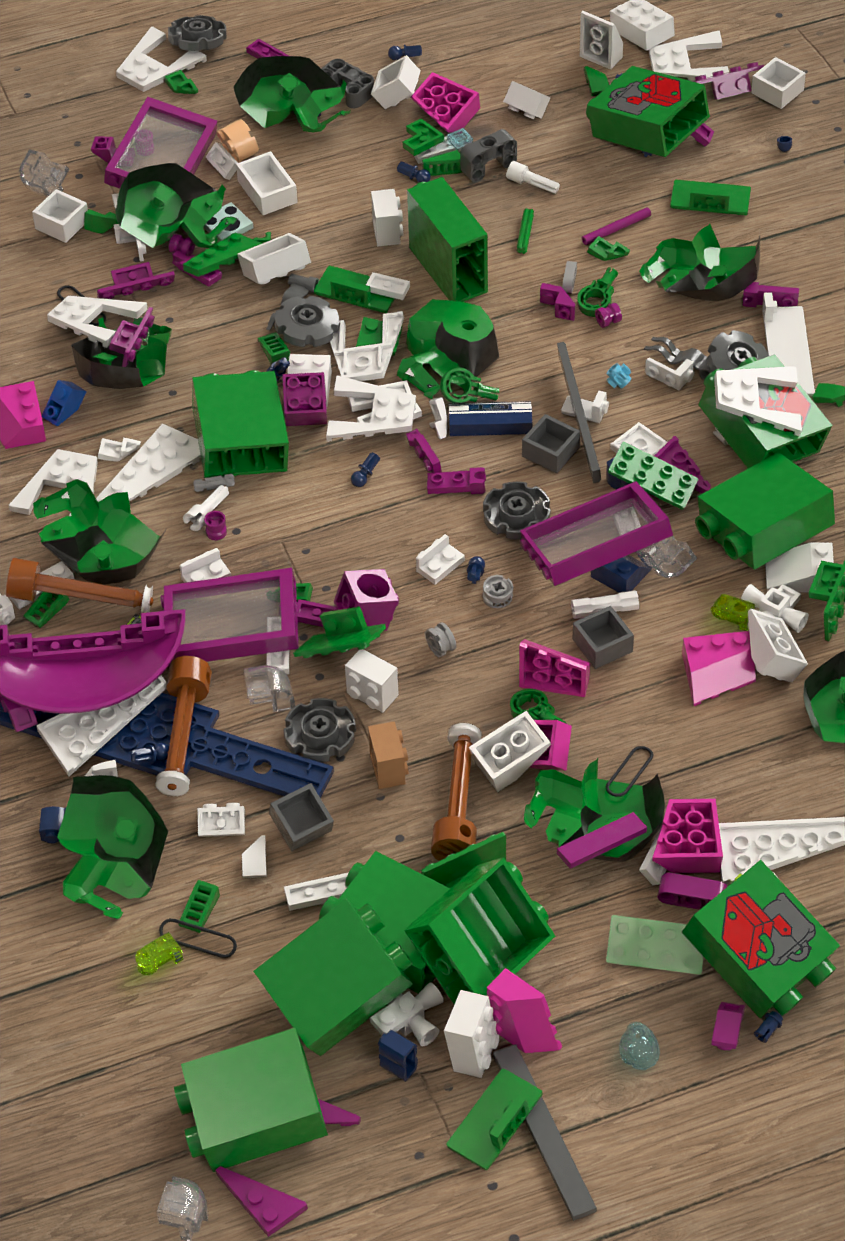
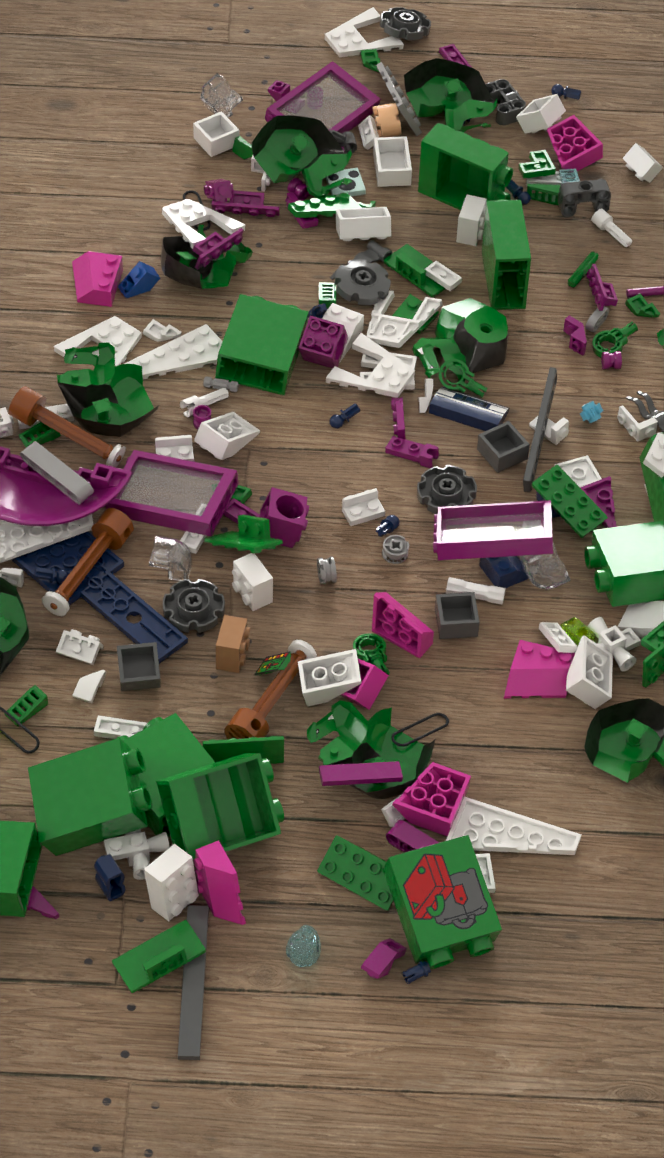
camera: 20 degrees right, 0 degrees up
none -> light grey beam [20,441,94,505]
none -> white slope [194,412,260,460]
none -> magenta brick [204,179,234,202]
none -> piece [254,651,291,676]
none -> dark grey axle [329,130,357,154]
none -> light grey wing [376,62,422,136]
none -> green brick [418,123,513,210]
none -> white tile [539,622,578,653]
none -> magenta bracket [586,264,618,311]

